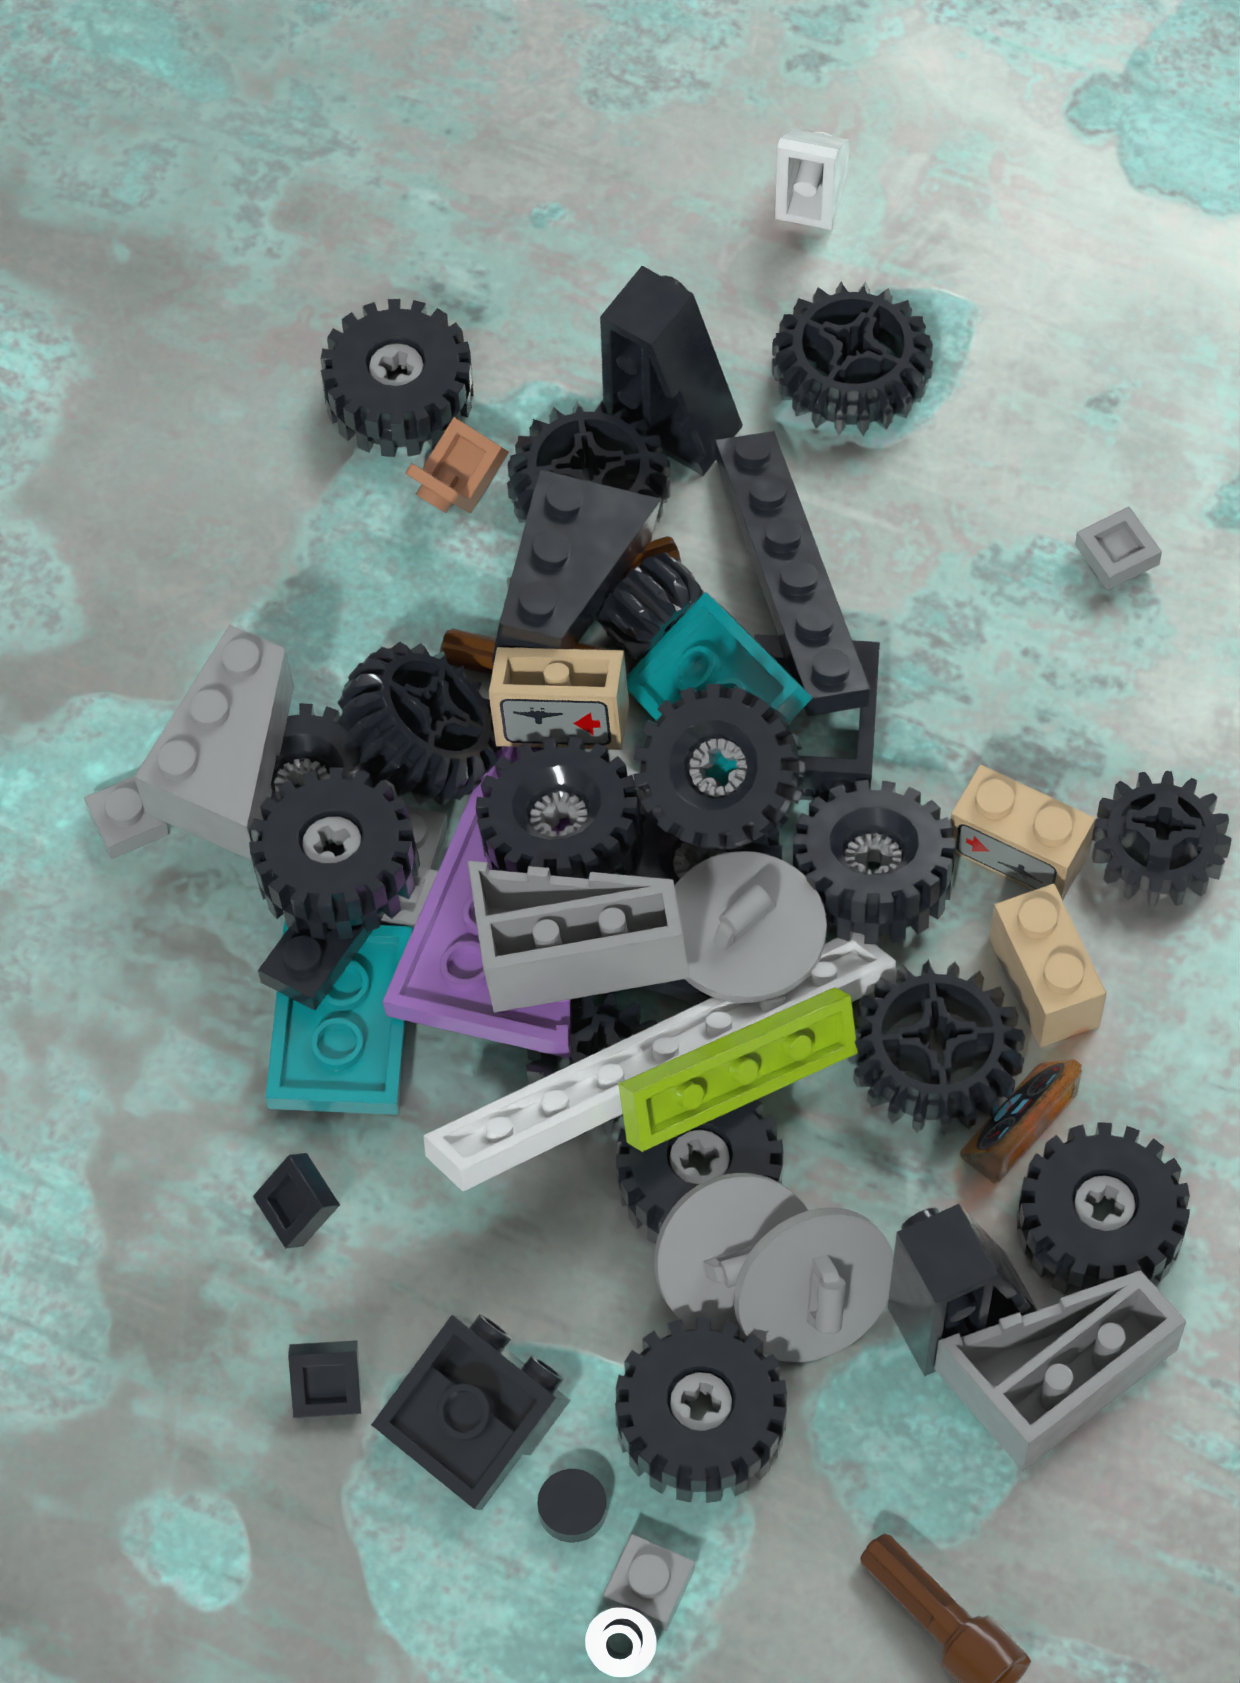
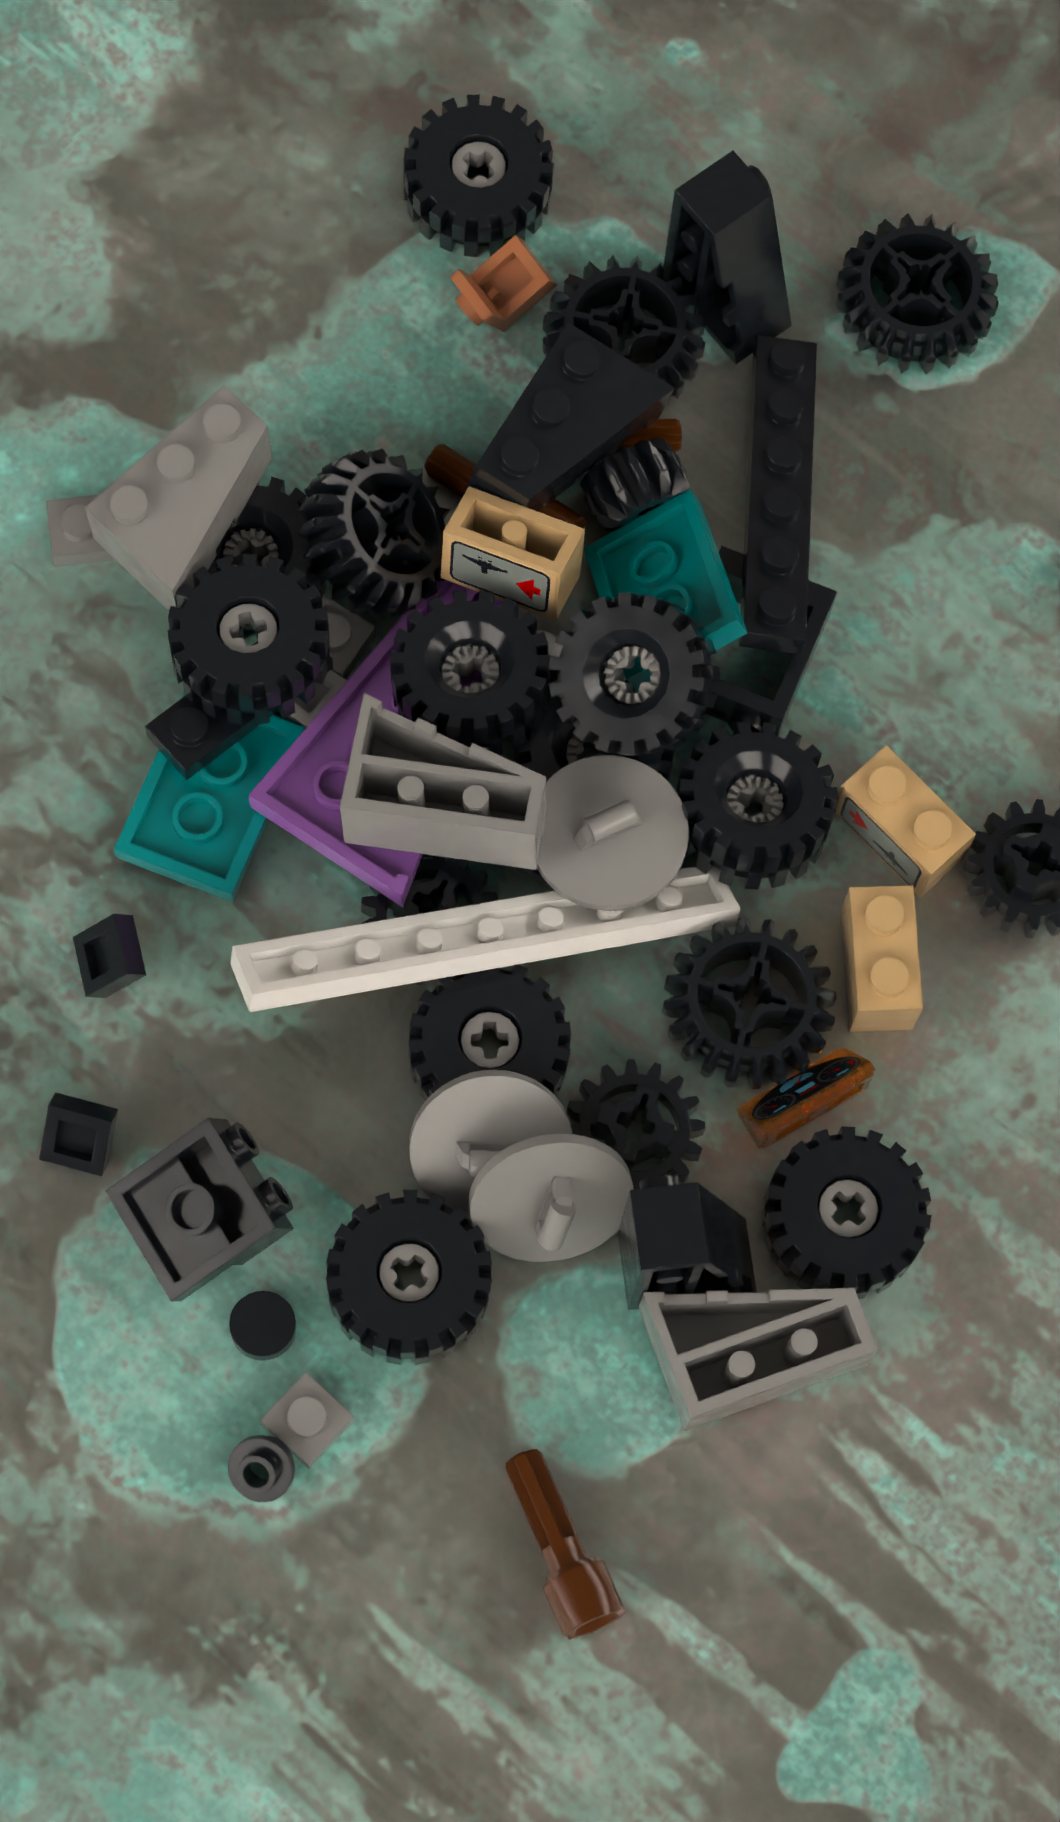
camera: 10 degrees right, 10 degrees up
lime plate [618,987,858,1152] -> none
white slope [775,128,850,230] -> none
none -> black gear [566,1059,705,1189]

